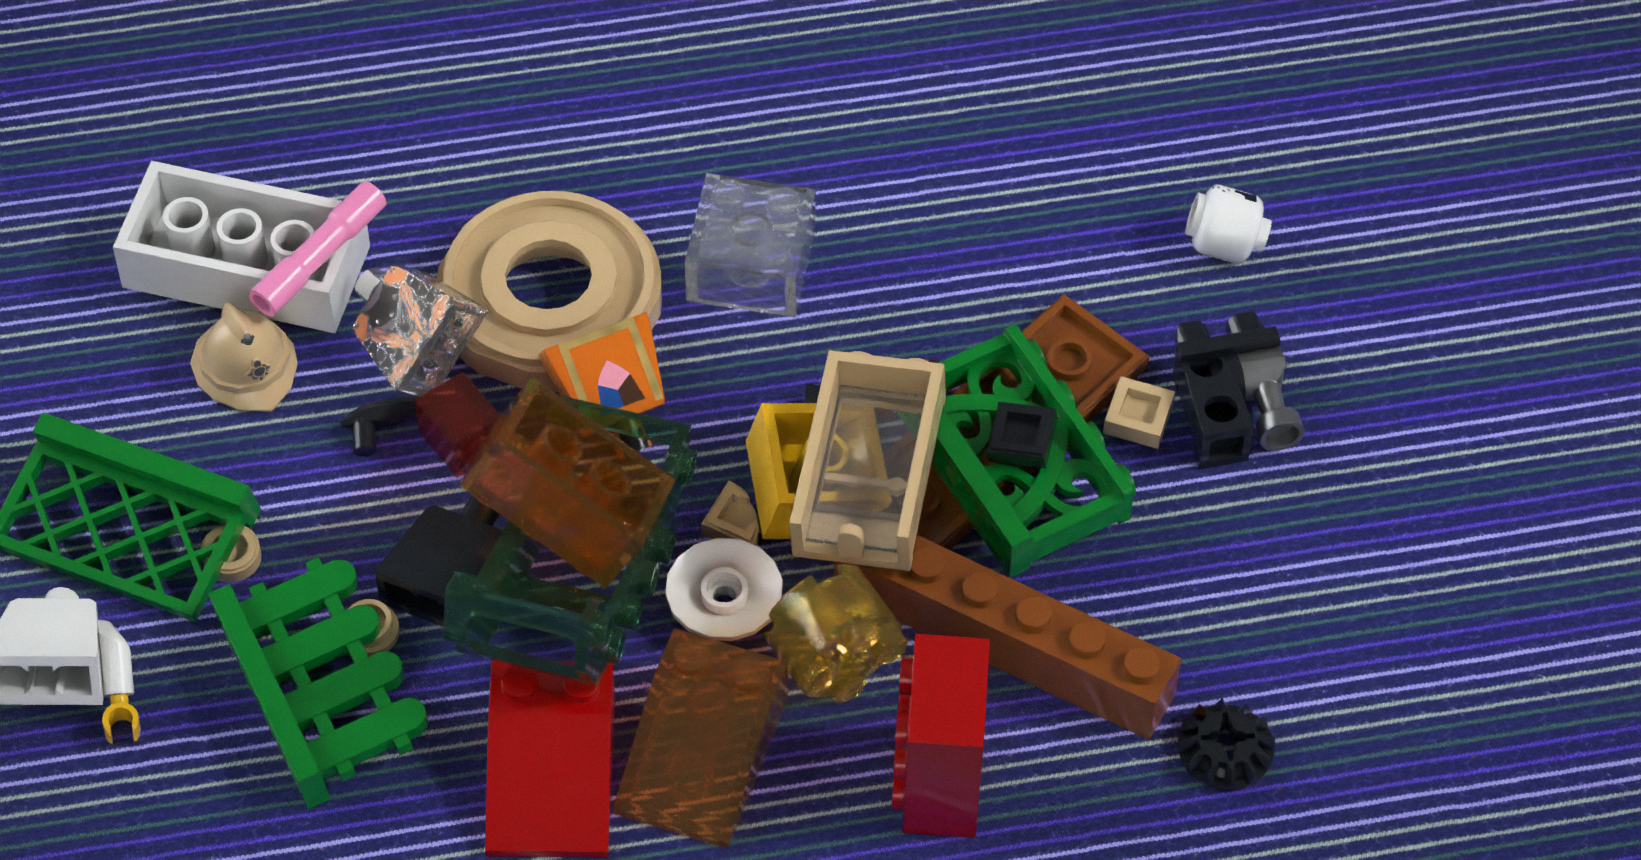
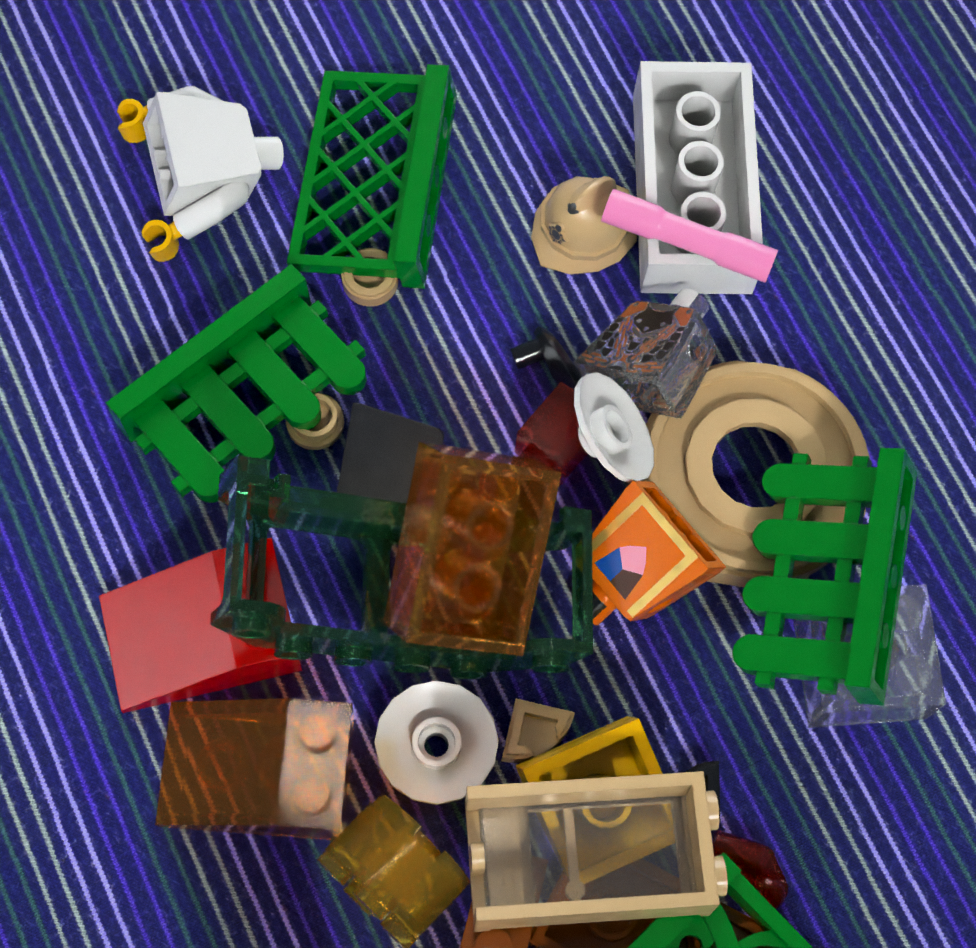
camera: 70 degrees right, 15 degrees up
none -> white dish [574,372,654,483]
none -> green fence [732,448,917,706]

